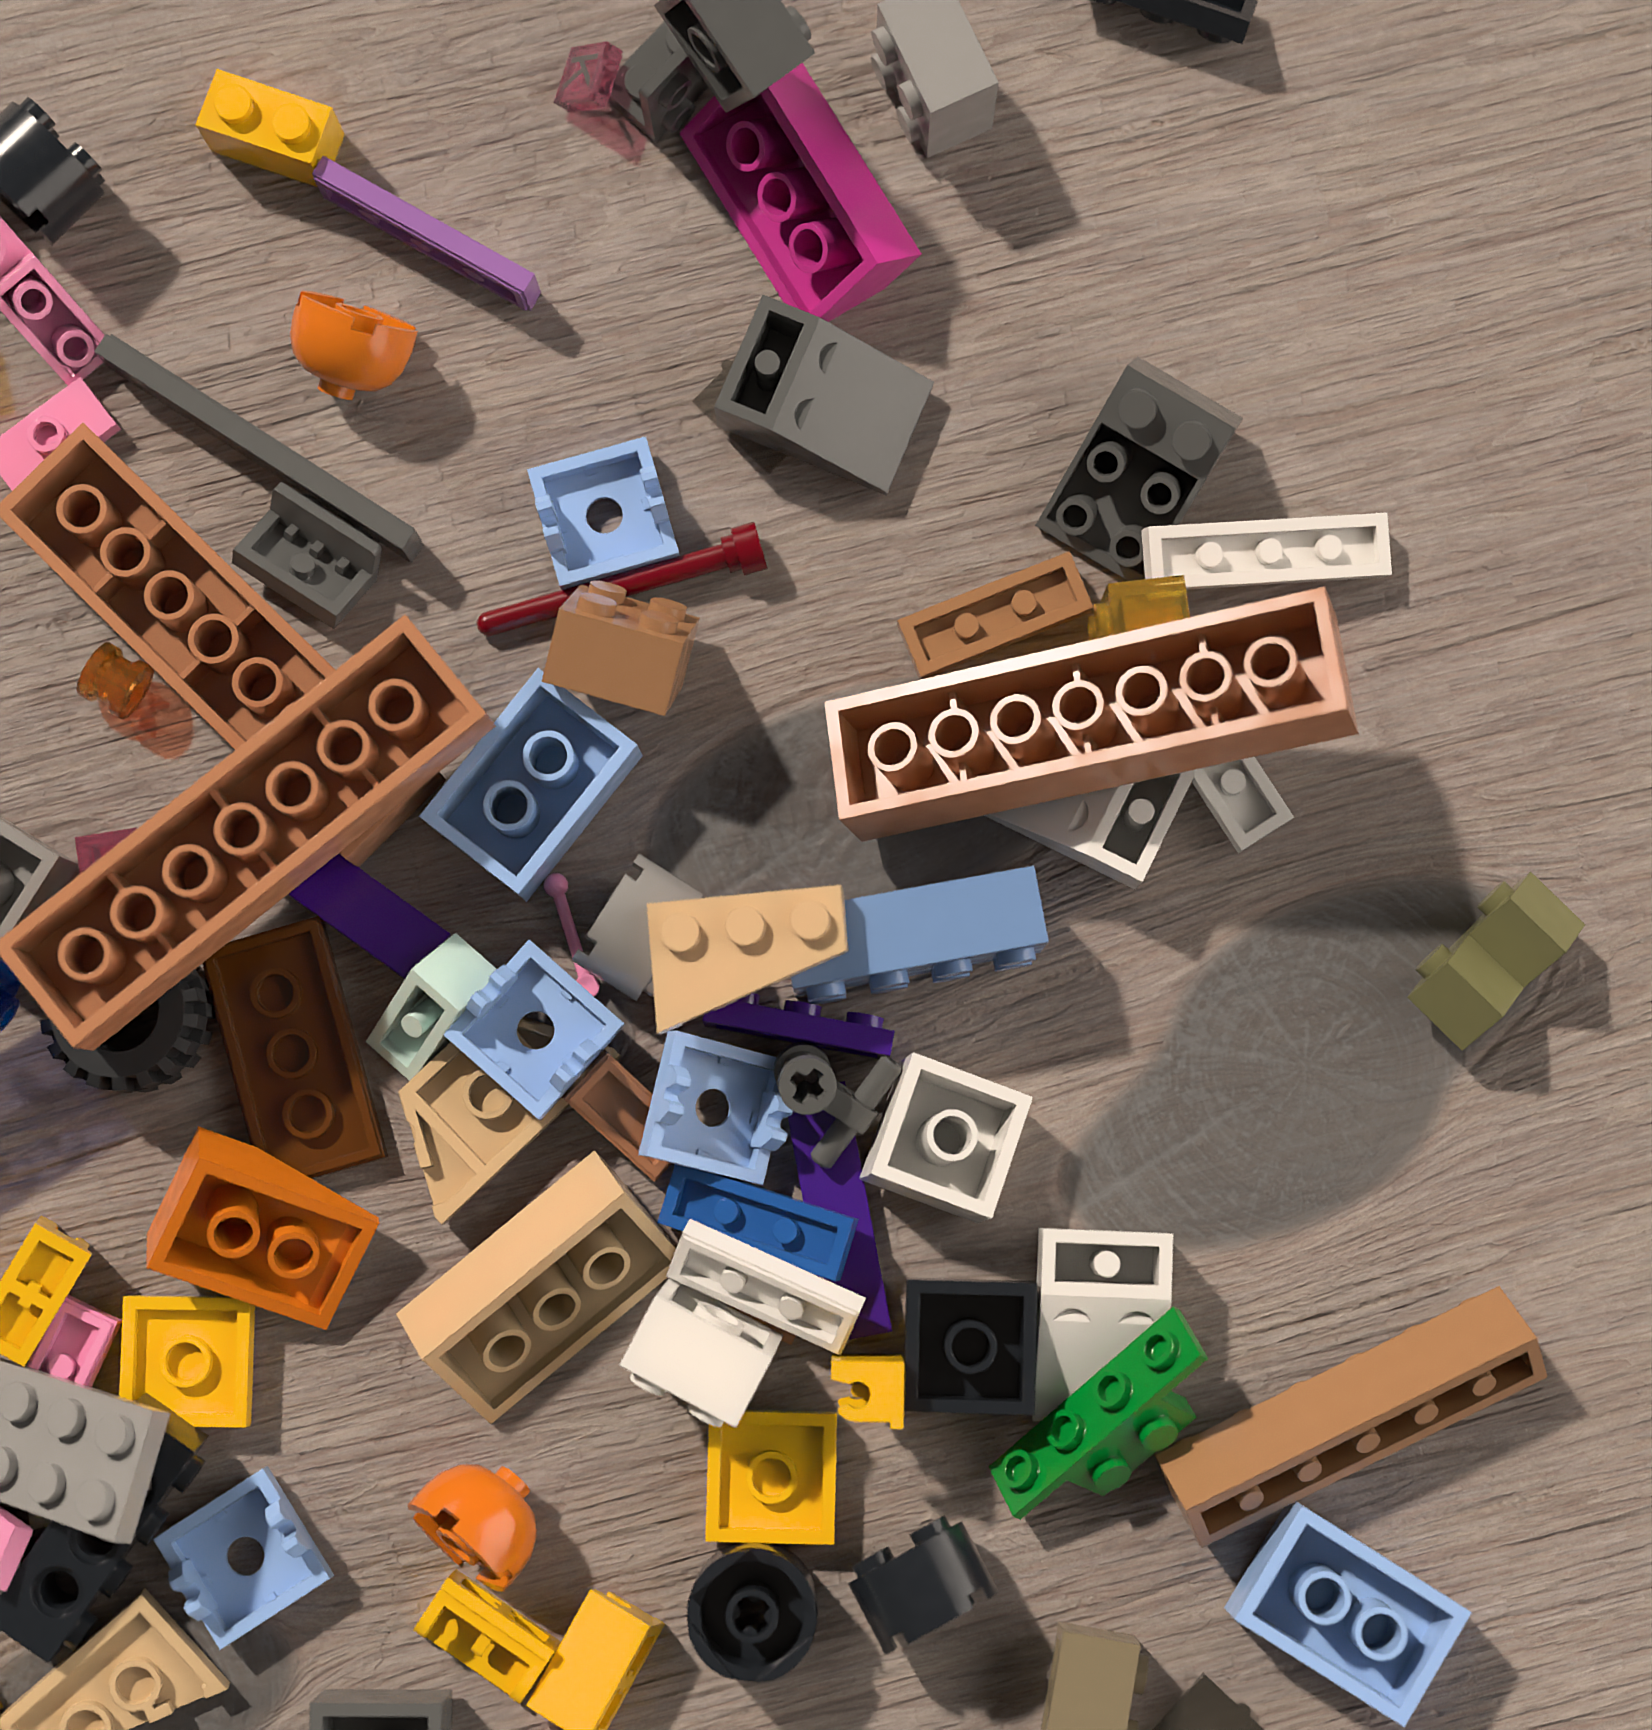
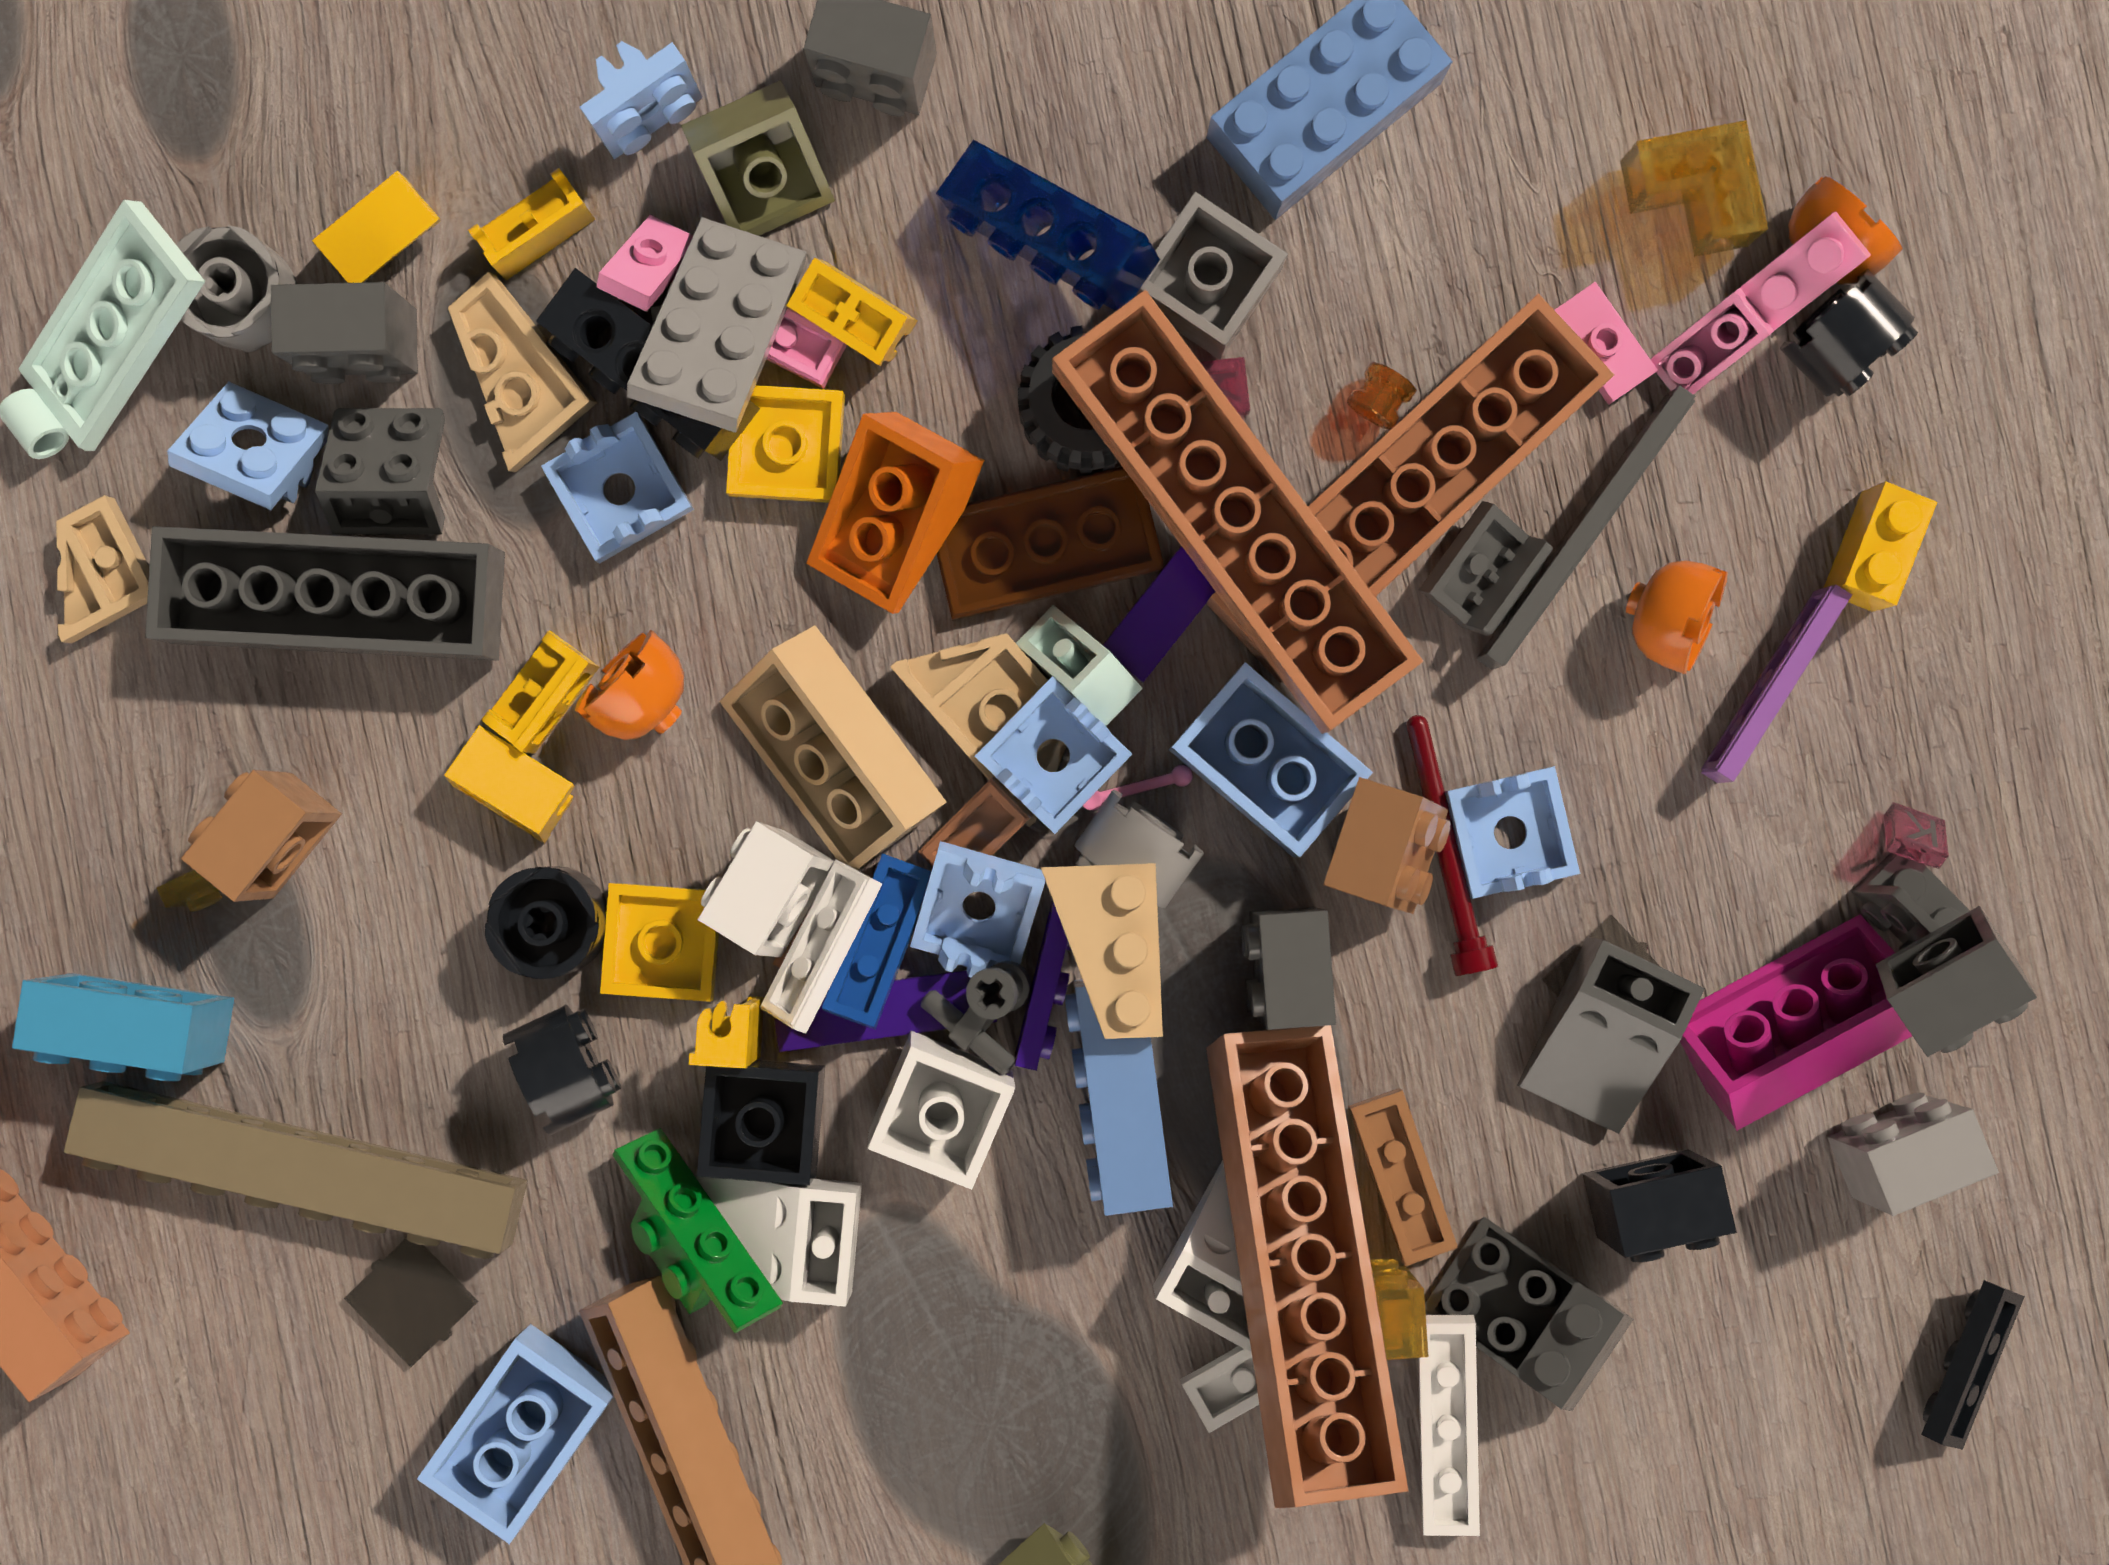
camera: 85 degrees right, 5 degrees up
none -> dark grey brick [1241,907,1336,1030]
none -> black brick [1582,1149,1737,1262]

